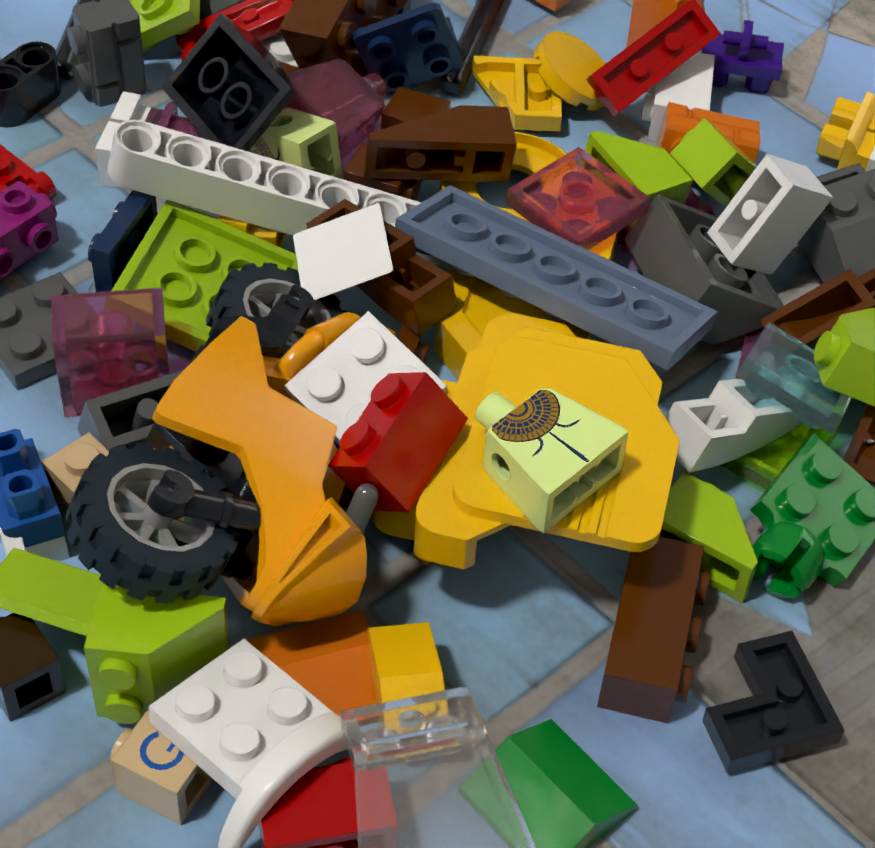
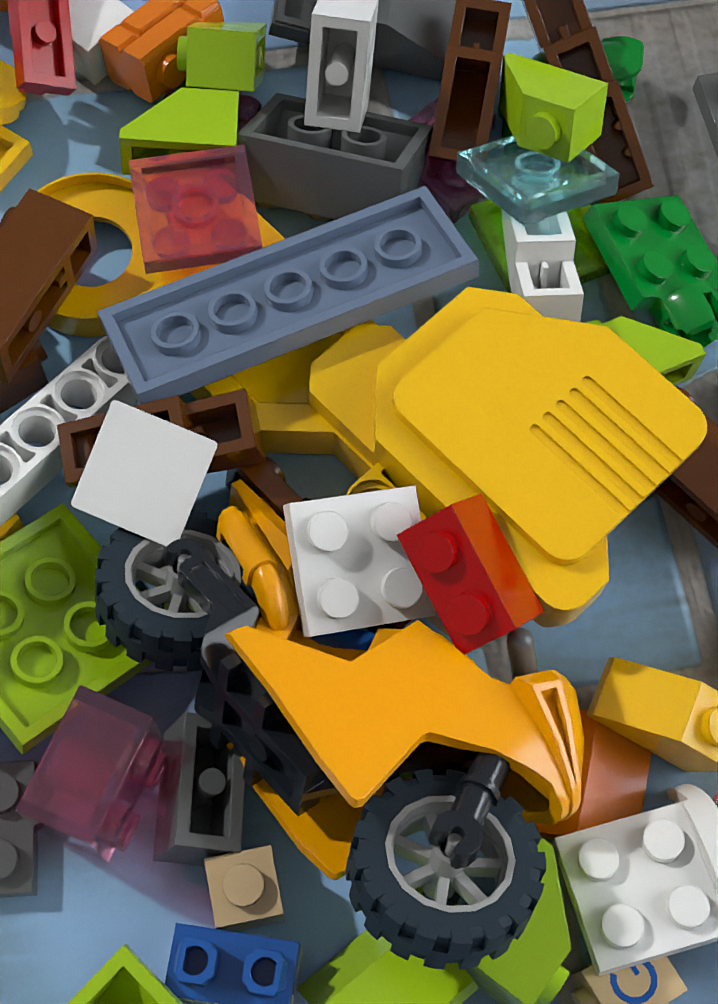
camera: 60 degrees left, 20 degrees up
yellowish green torso [475,388,629,534] -> none

